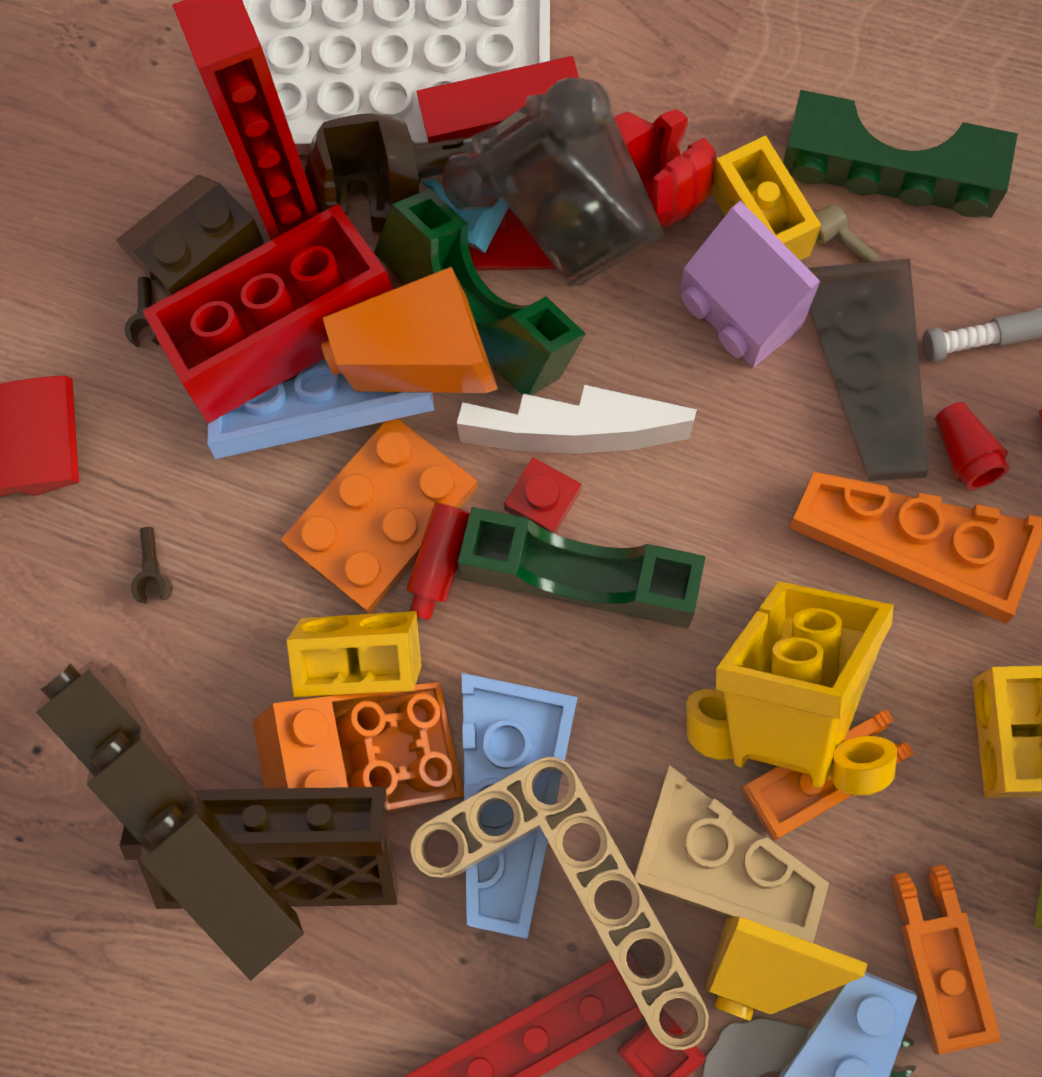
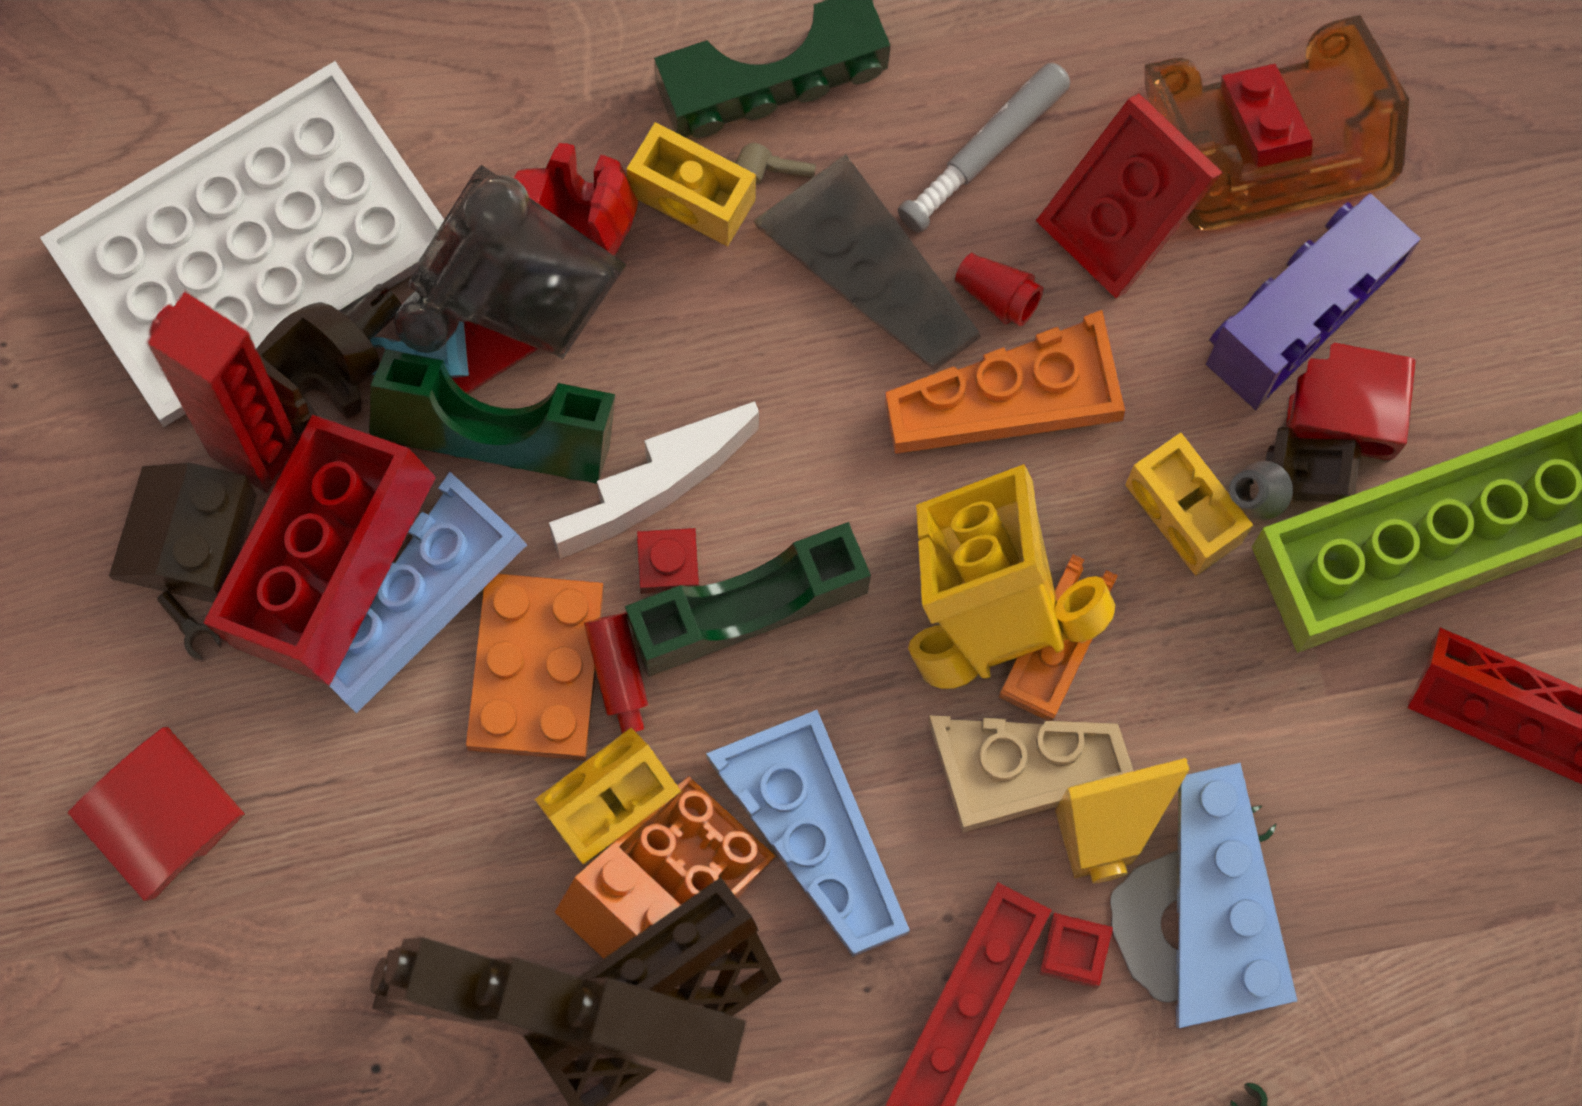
camera: 45 degrees left, 0 degrees up
dark brown hand [131,527,173,604] -> none
orange slope [321,267,498,393] -> none
tan beam [410,757,709,1050] -> none
red tile [416,56,586,143] -> none
lavender slope [680,201,820,368] -> none
orange hinge [891,864,1001,1055] -> none

